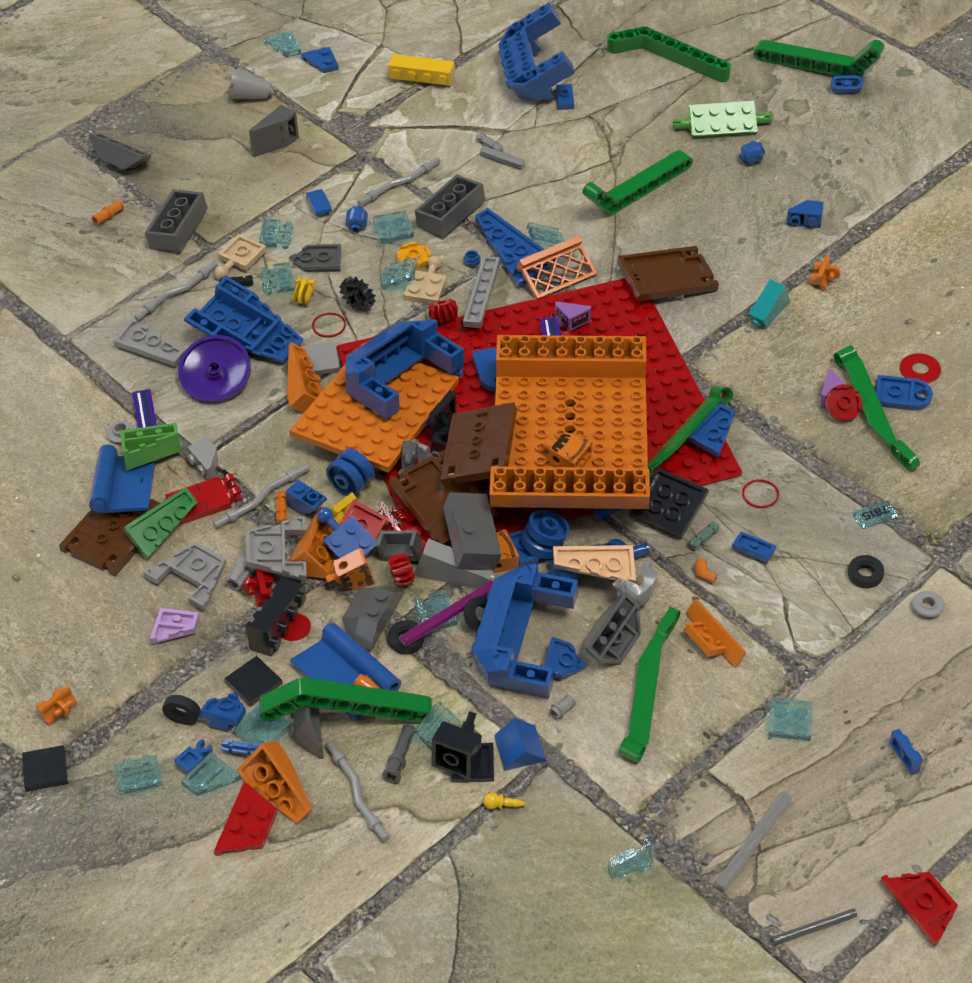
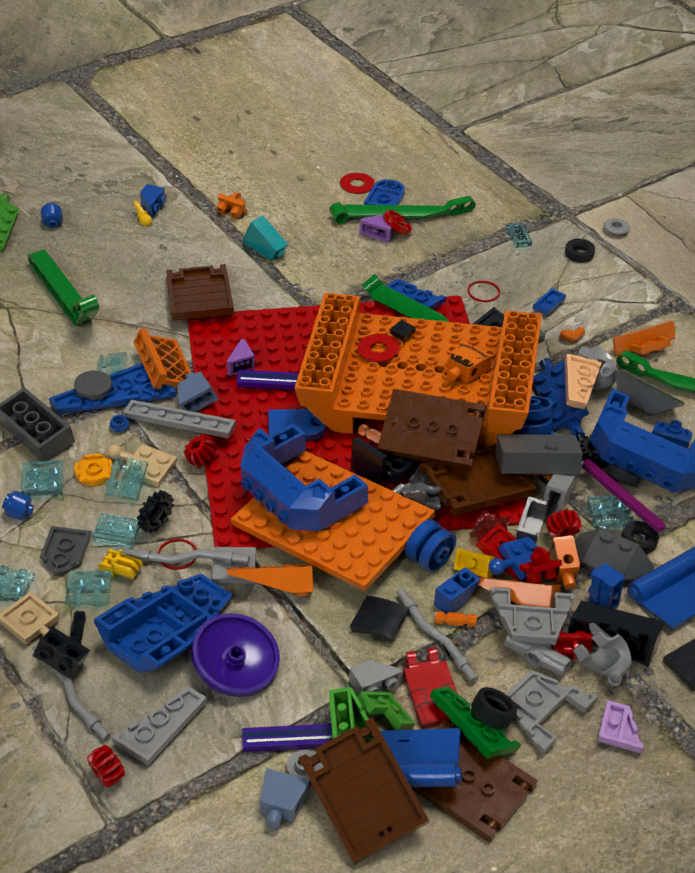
camera: 85 degrees left, 5 degrees down
none -> black brick [33,627,90,679]
none -> dark grey tile [74,370,112,400]
none -> red gear [87,745,125,787]
none -> clear light blue plate [92,513,140,547]
none -> light grey bar [124,549,250,564]
none -> yellow bar [134,200,152,226]
none -> sand blue torso [178,372,219,412]
none -> sand blue torso [260,768,310,829]
none -> reddish brown door [299,717,430,865]
none -> black slope [350,596,409,642]
none -> bright green plate [357,691,416,730]
none -> red gear [358,334,399,362]
none -> black tile [390,320,416,341]
none -> black tyre [471,687,517,729]
none -> red hips [519,546,562,584]
none -> light grey piece [573,623,632,686]
none -> blue brick [588,563,624,609]

